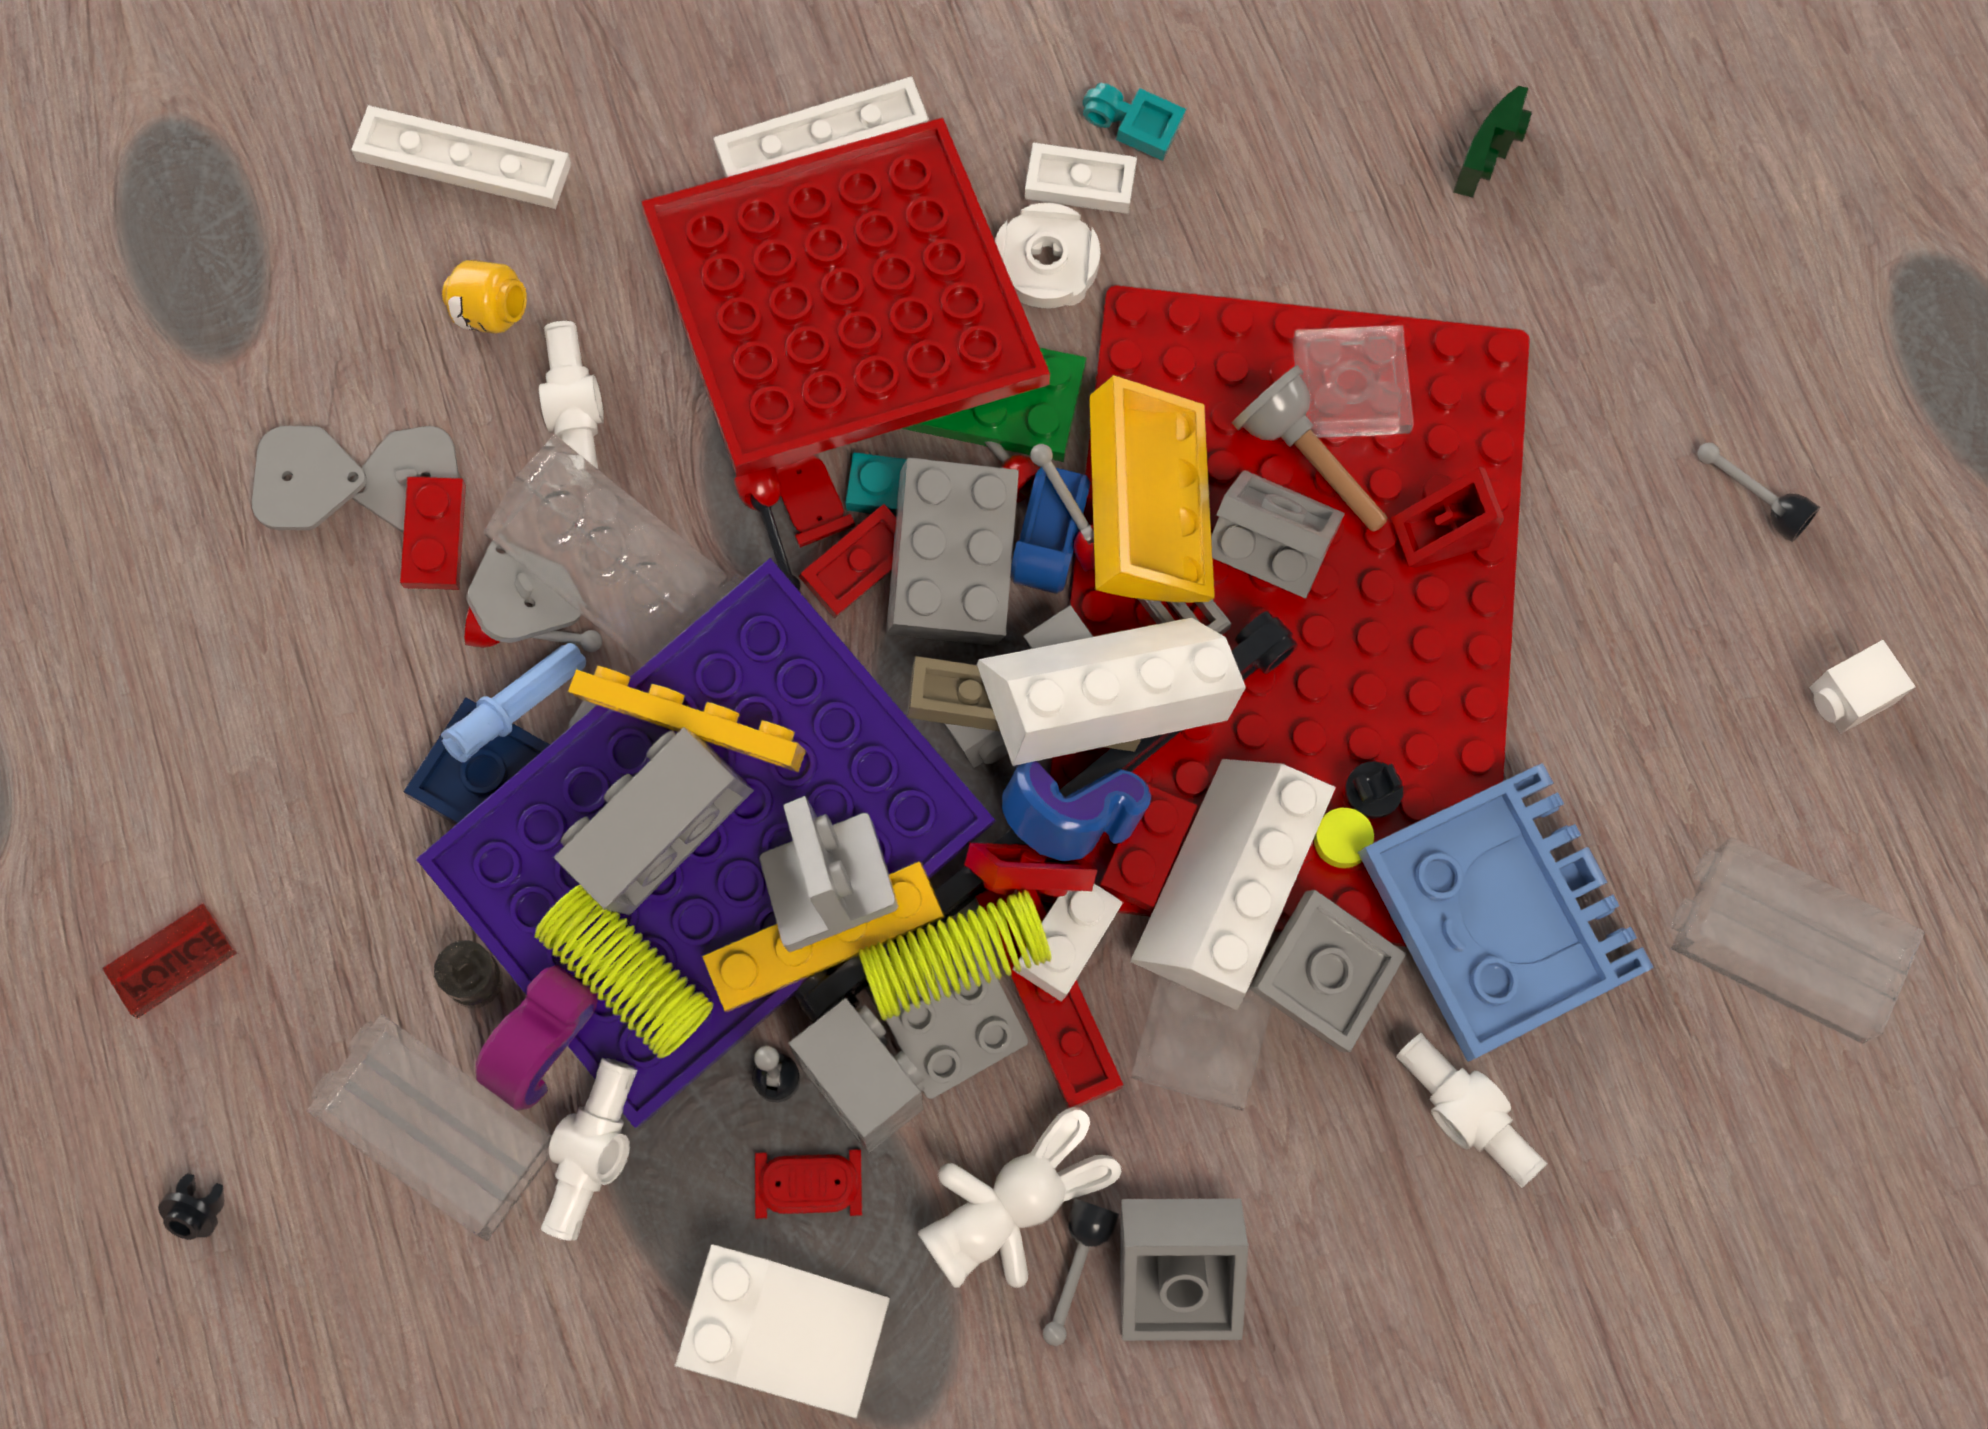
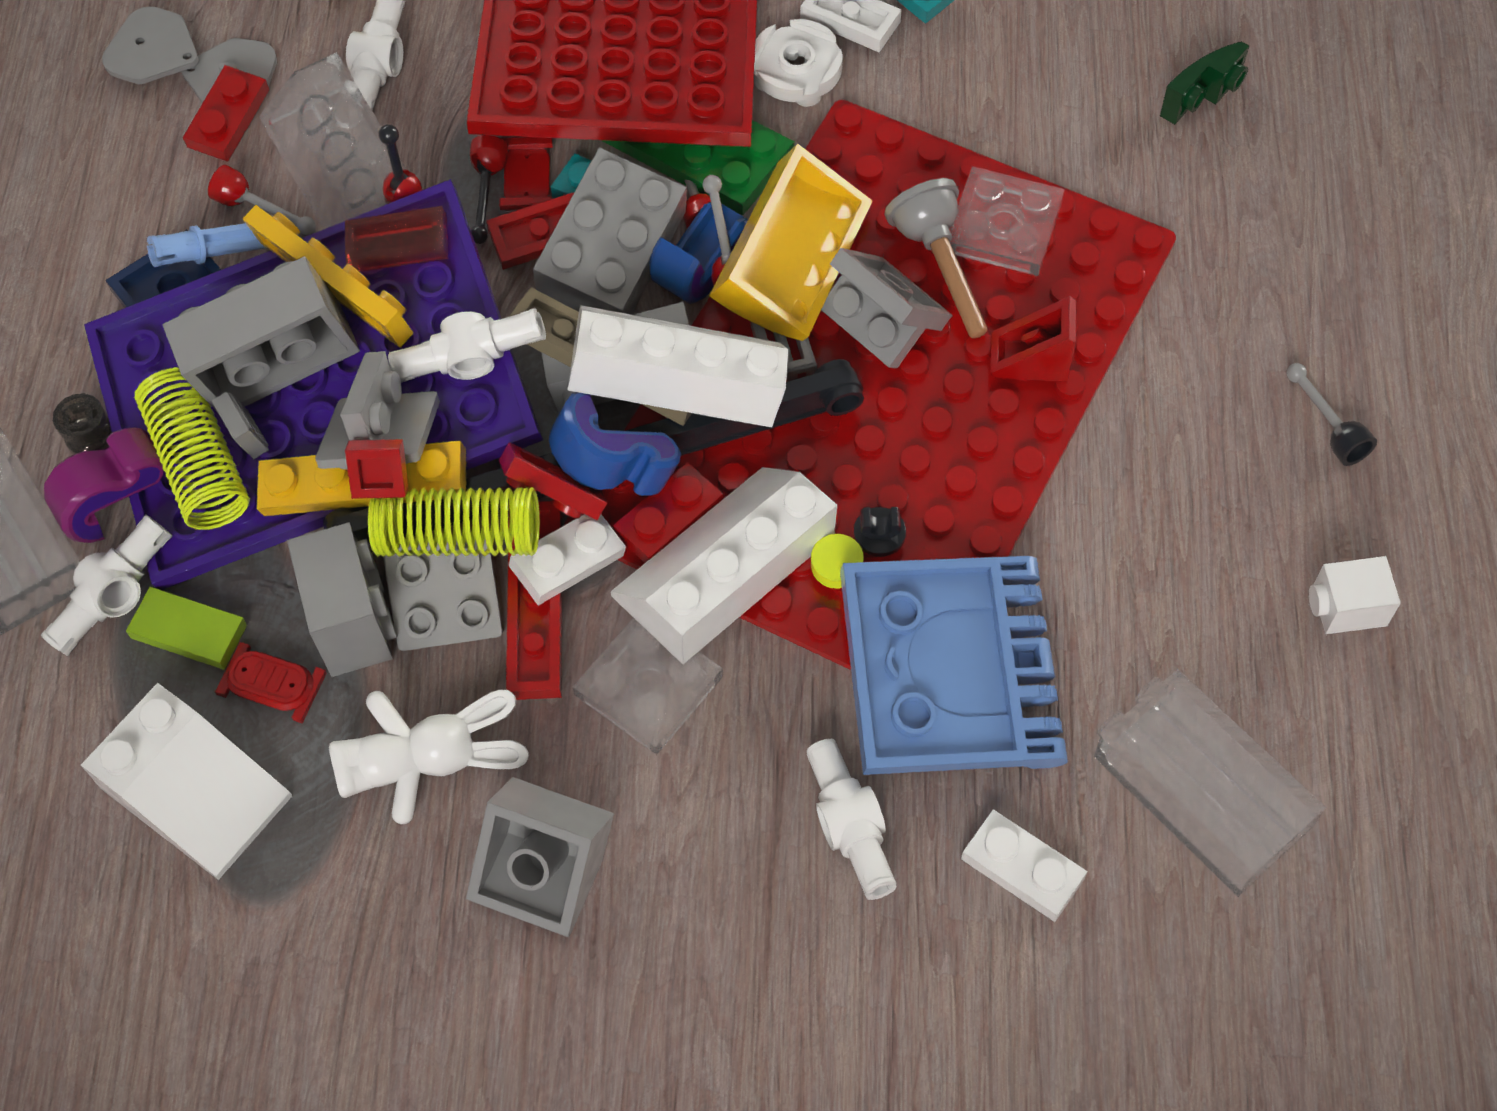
camera: 25 degrees right, 10 degrees down
light grey piece [467,539,585,643] -> none
black hinge [752,1046,800,1103] -> none
hinge [1043,1198,1119,1346] -> none
light grey plate [1248,890,1406,1052] -> none
none -> lime tile [126,587,247,670]
none -> light grey tile [211,391,269,459]
none -> clear red tile [345,206,448,272]
none -> red plate [345,439,409,499]
none -> hinge [378,124,422,204]
none -> white pin [388,308,546,383]
none -> white plate [961,809,1088,922]

